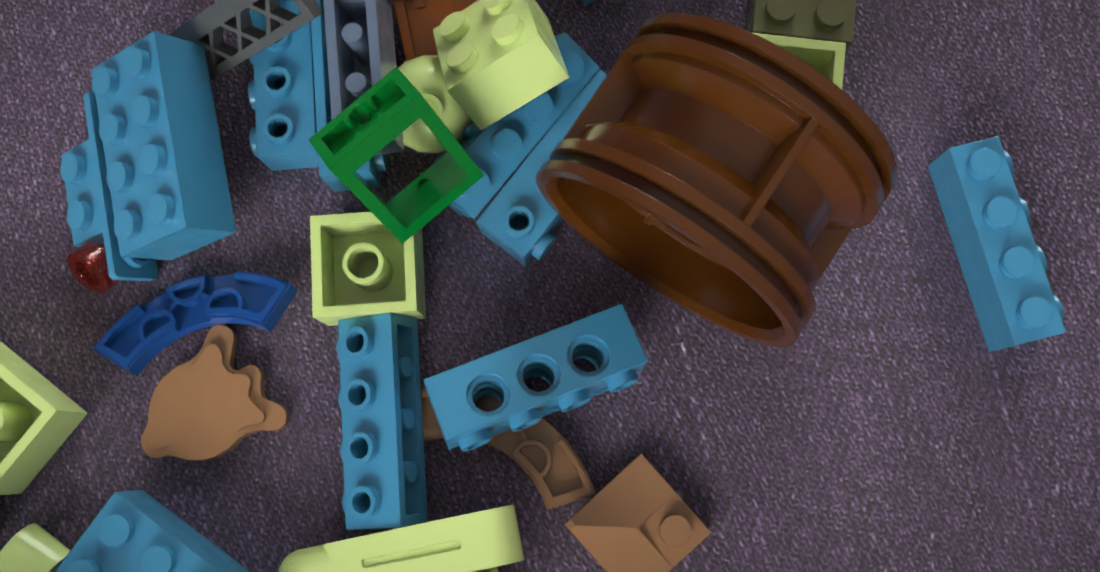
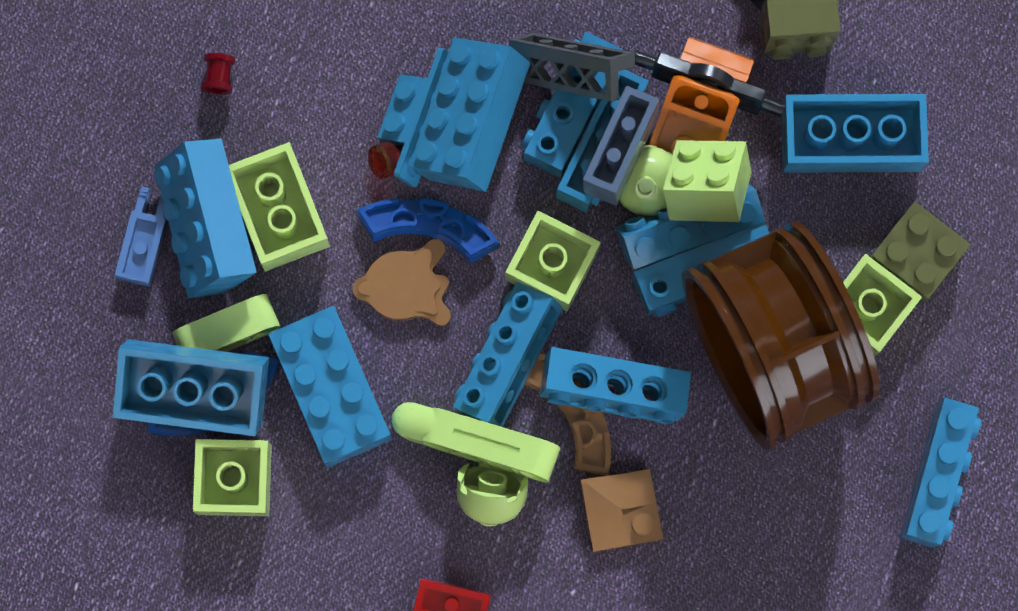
camera: 20 degrees right, 0 degrees up
green window [308,67,484,244] -> none

